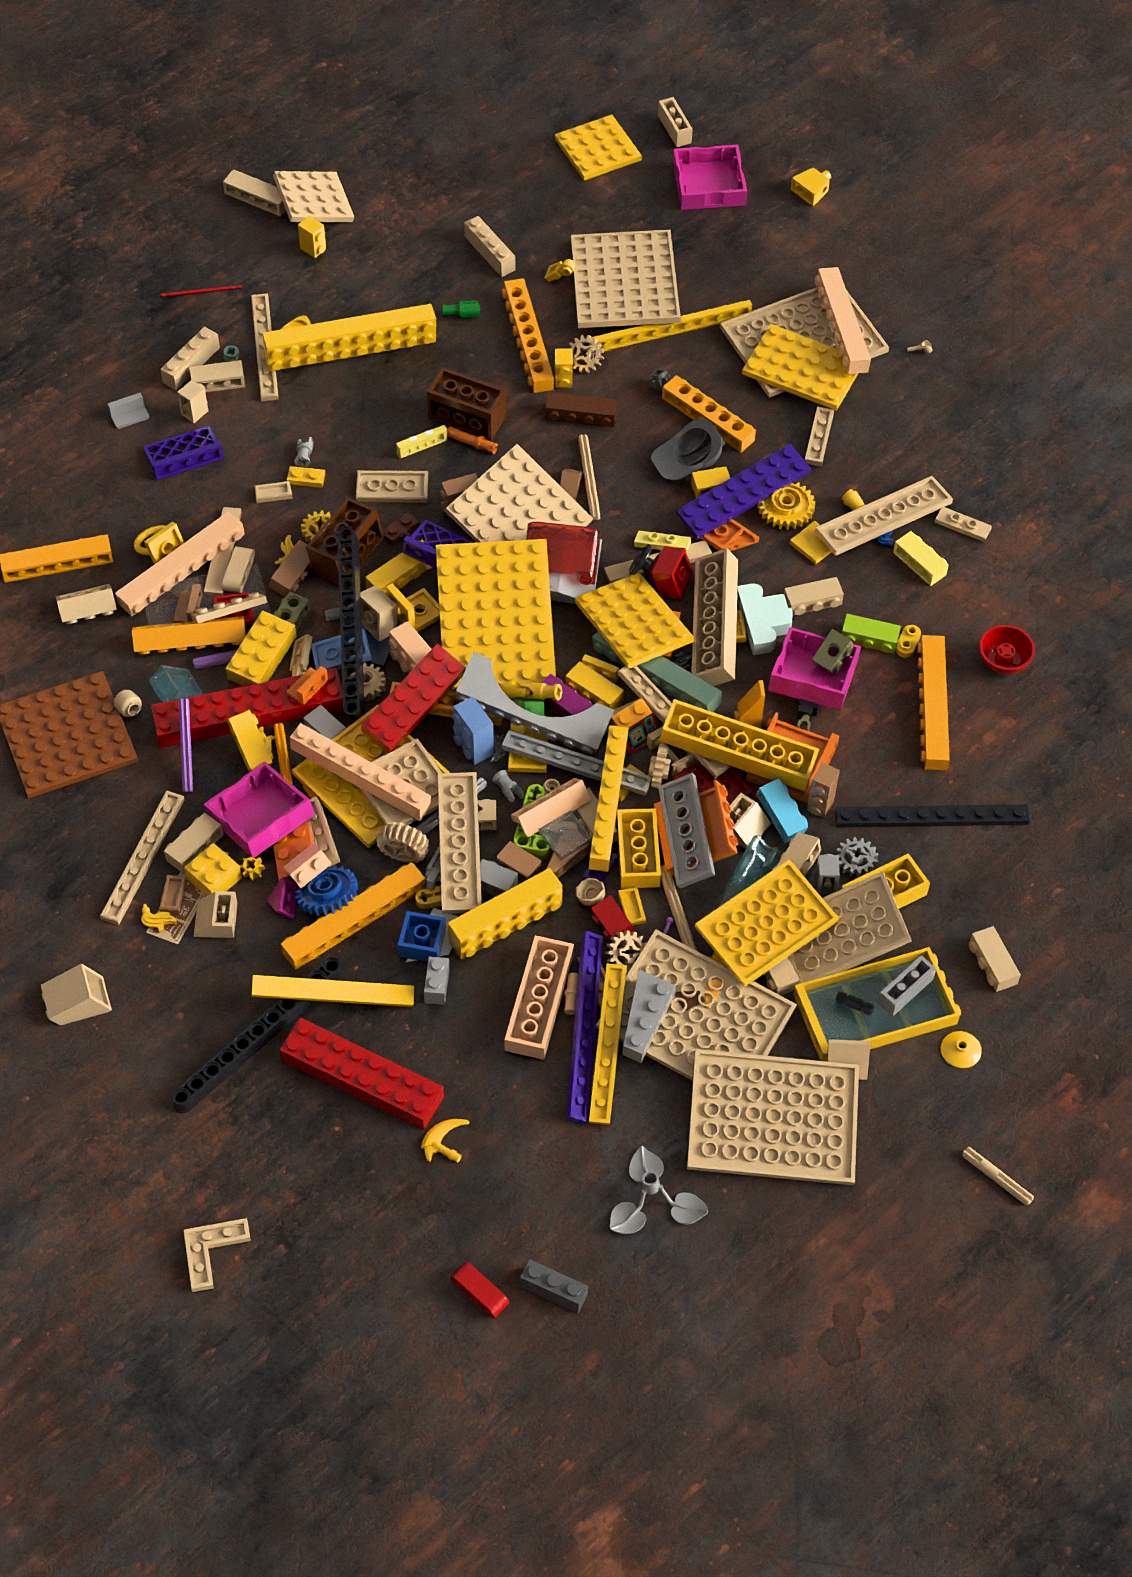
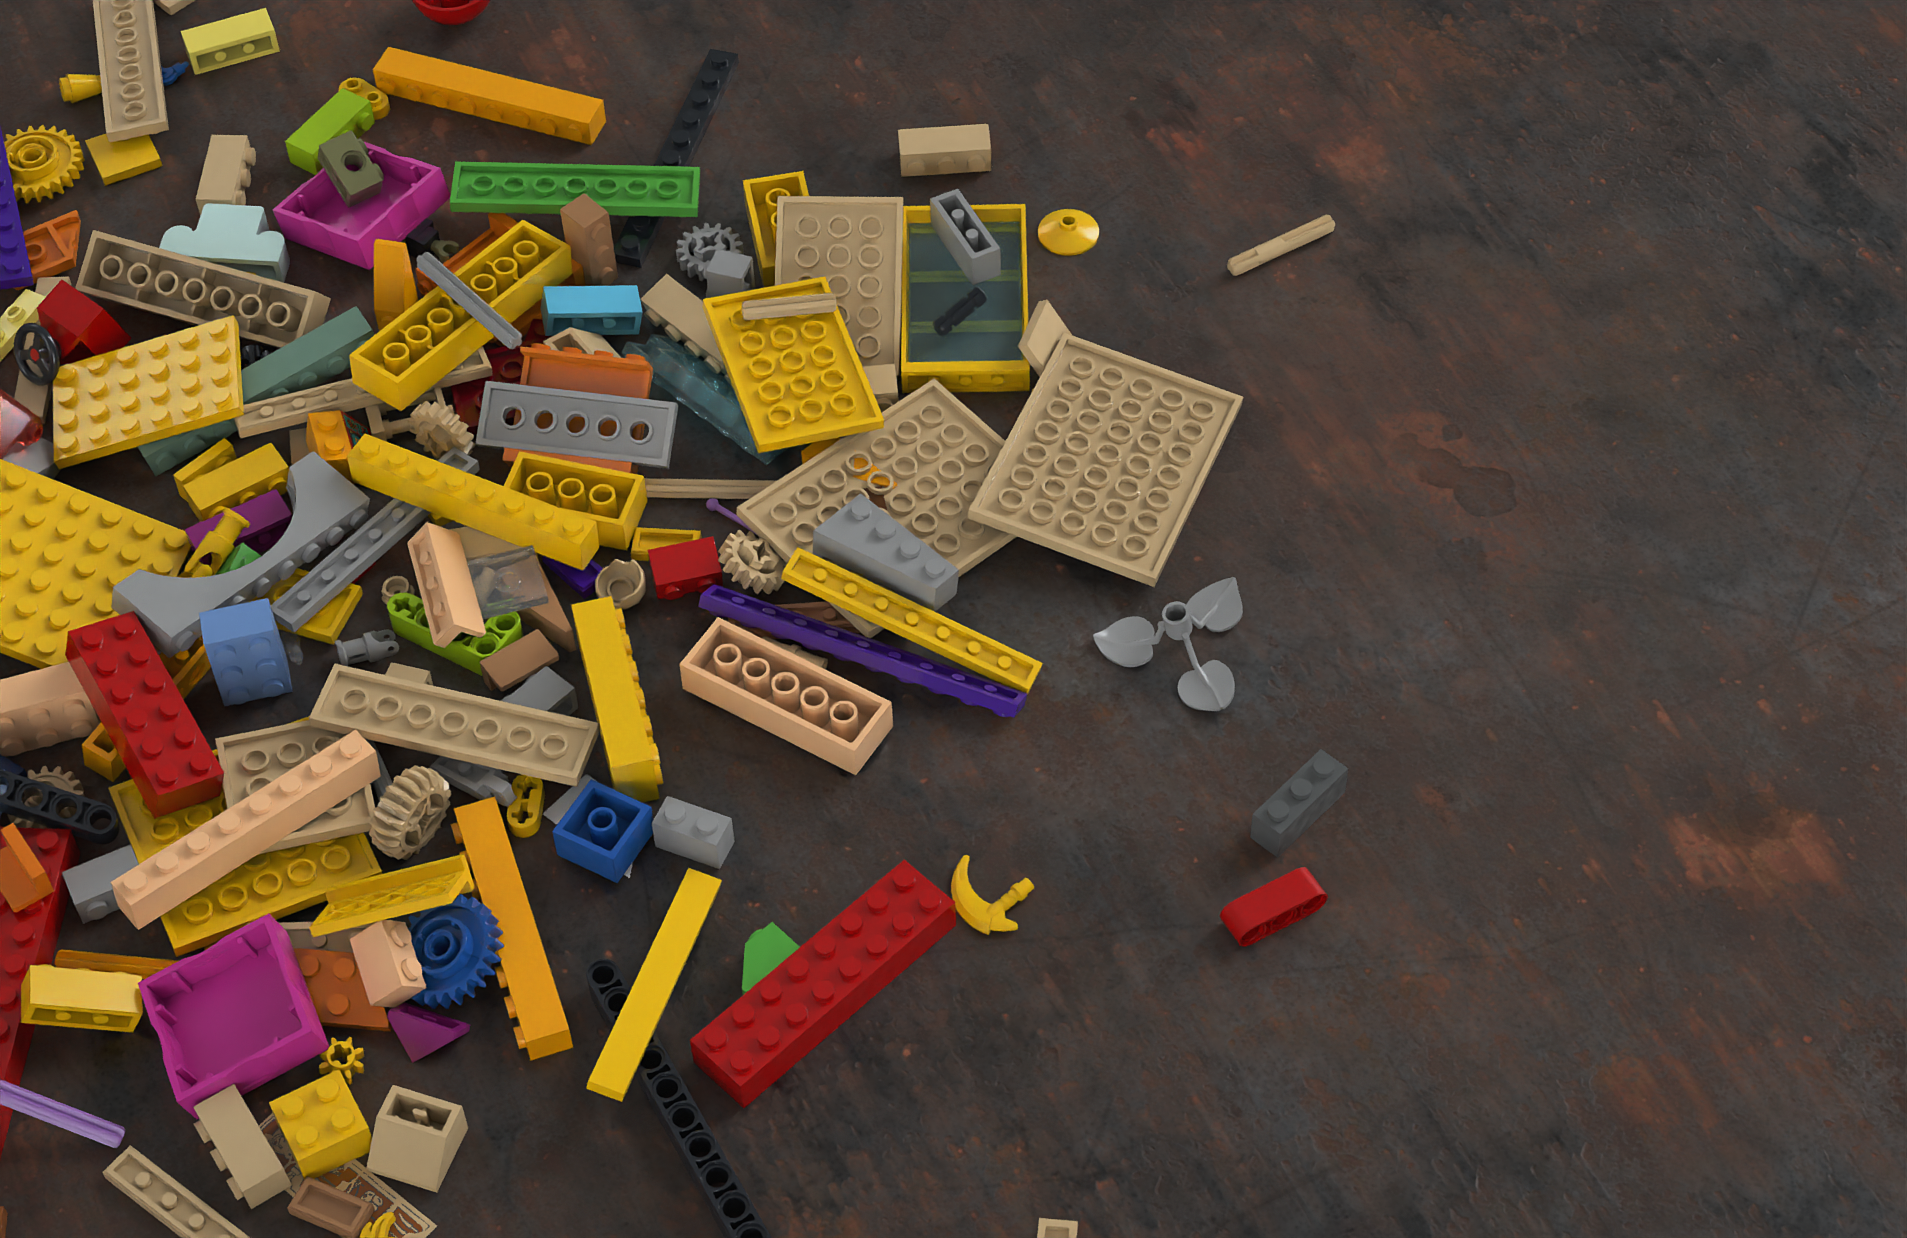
camera: 70 degrees left, 5 degrees down
none -> yellow fence [309,854,475,937]
none -> light grey axle [416,252,522,349]
none -> bright green plate [450,162,700,217]
none -> tan axle [741,293,837,320]
none -> bright green slope [742,922,800,995]

